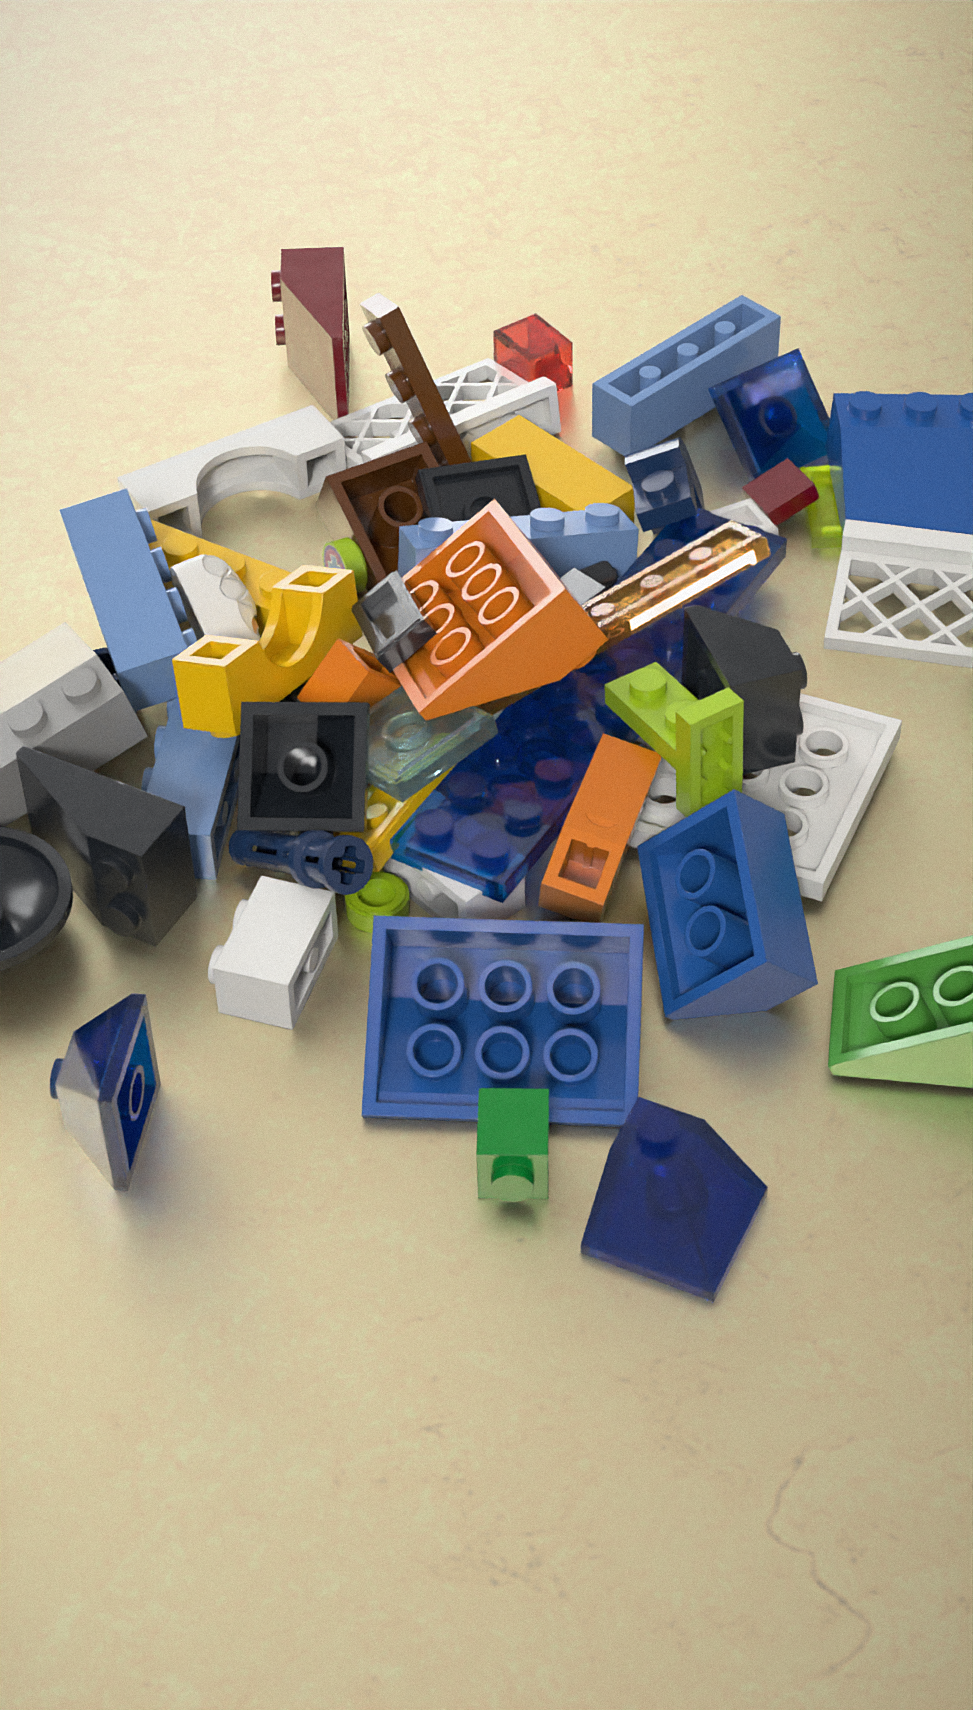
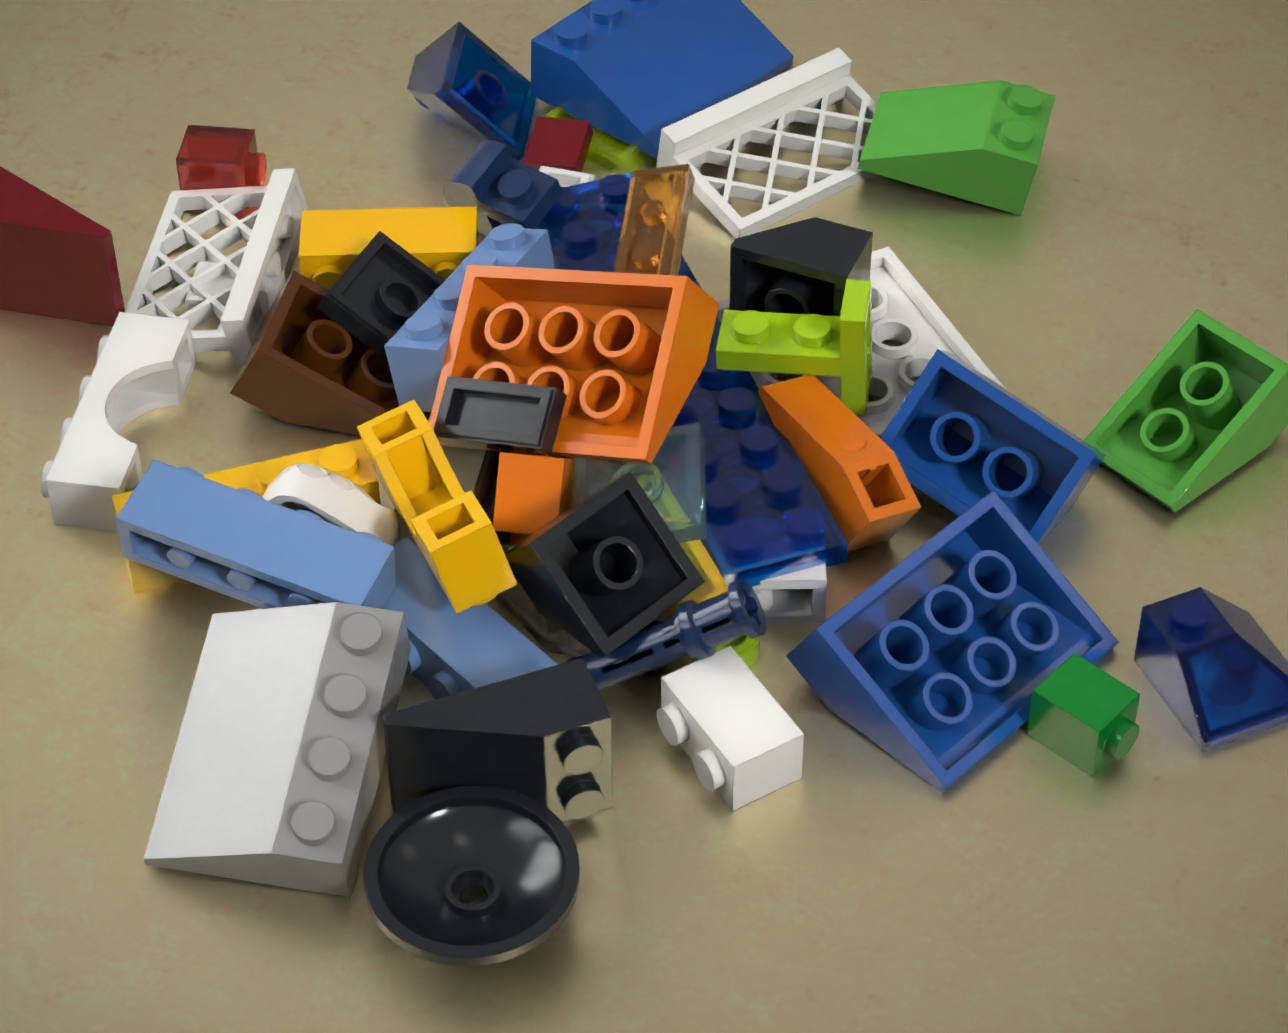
camera: 50 degrees left, 0 degrees up
clear blue slope [50,993,161,1191] -> none
lime tile [322,537,368,593] -> none
reddish brown plate [360,292,472,467] -> none
medium blue brick [592,295,781,456] -> none

